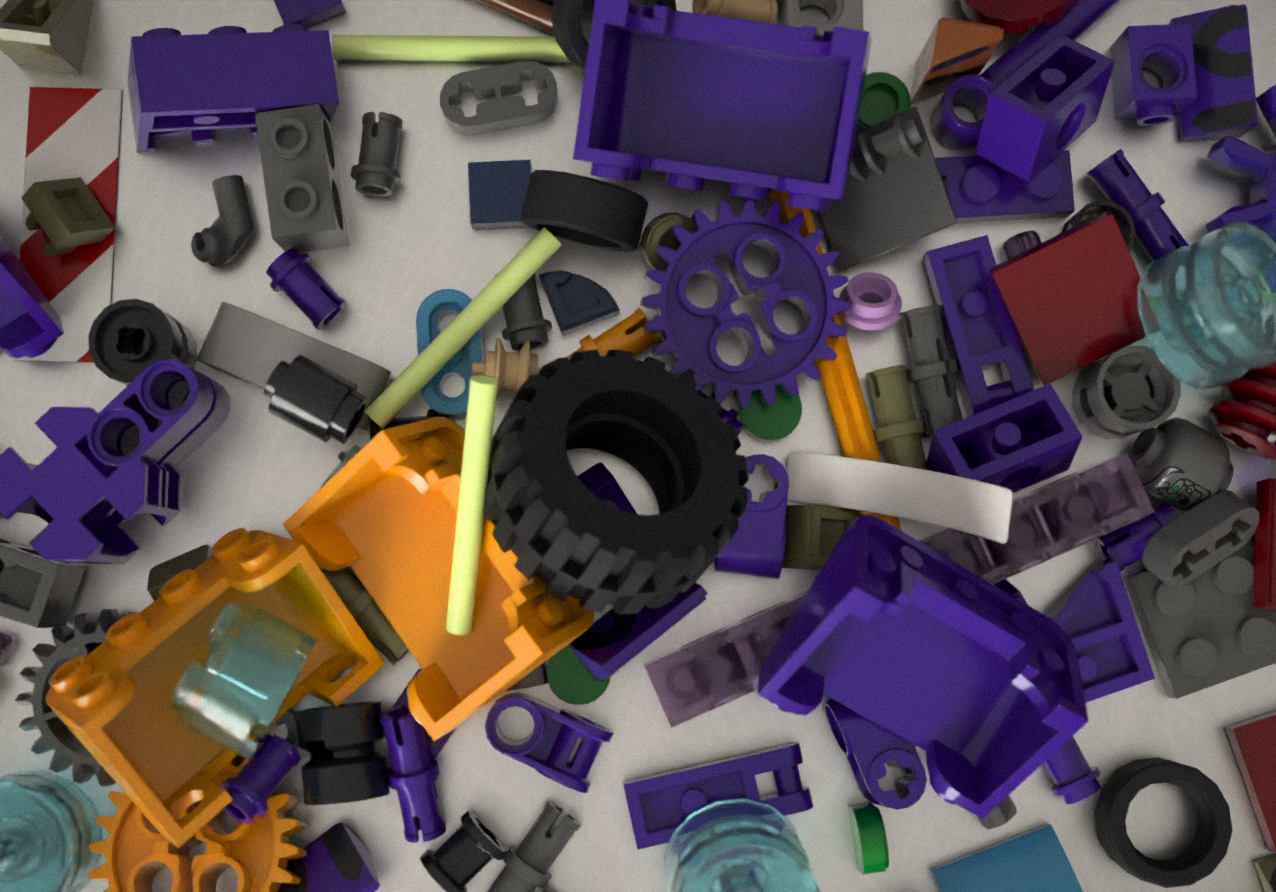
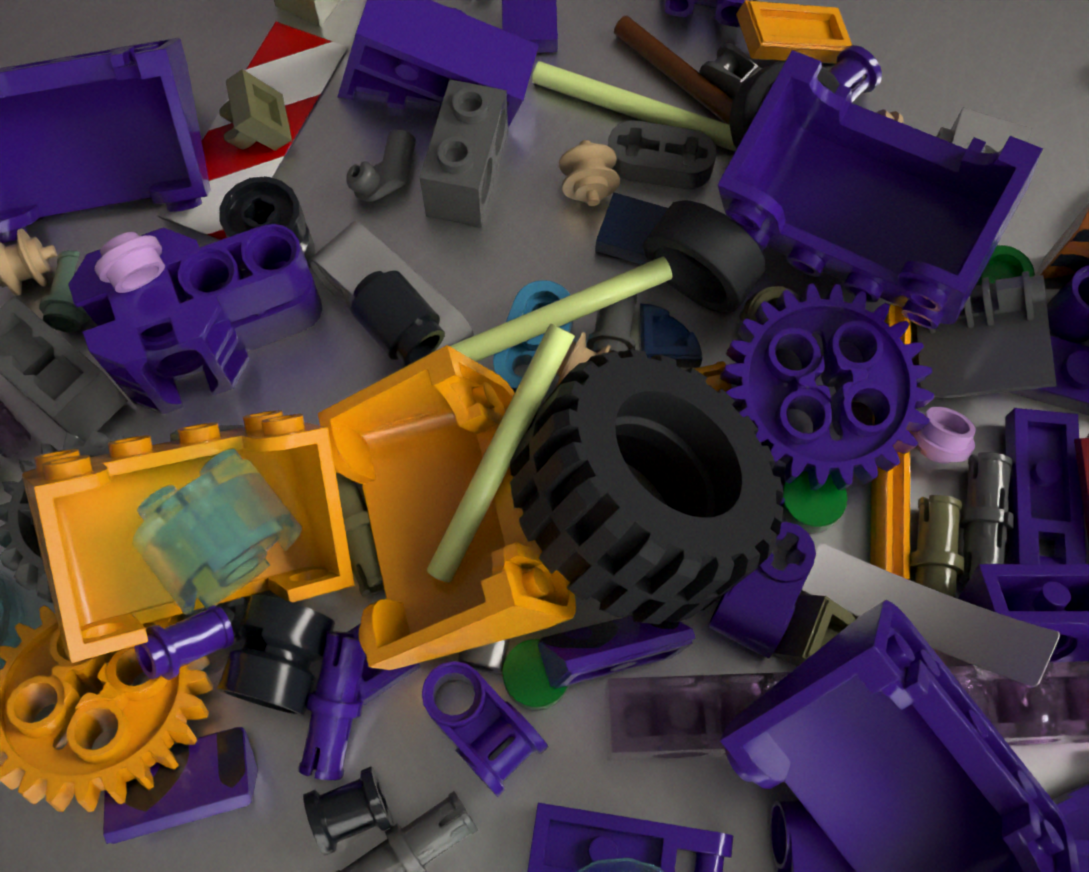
camera: 25 degrees right, 15 degrees down
dark purple pin [266,248,347,330] -> none
dark grey pin [350,112,403,197] -> none
none -> lavender plate [94,232,165,293]
none -> tan wheel [559,140,620,206]

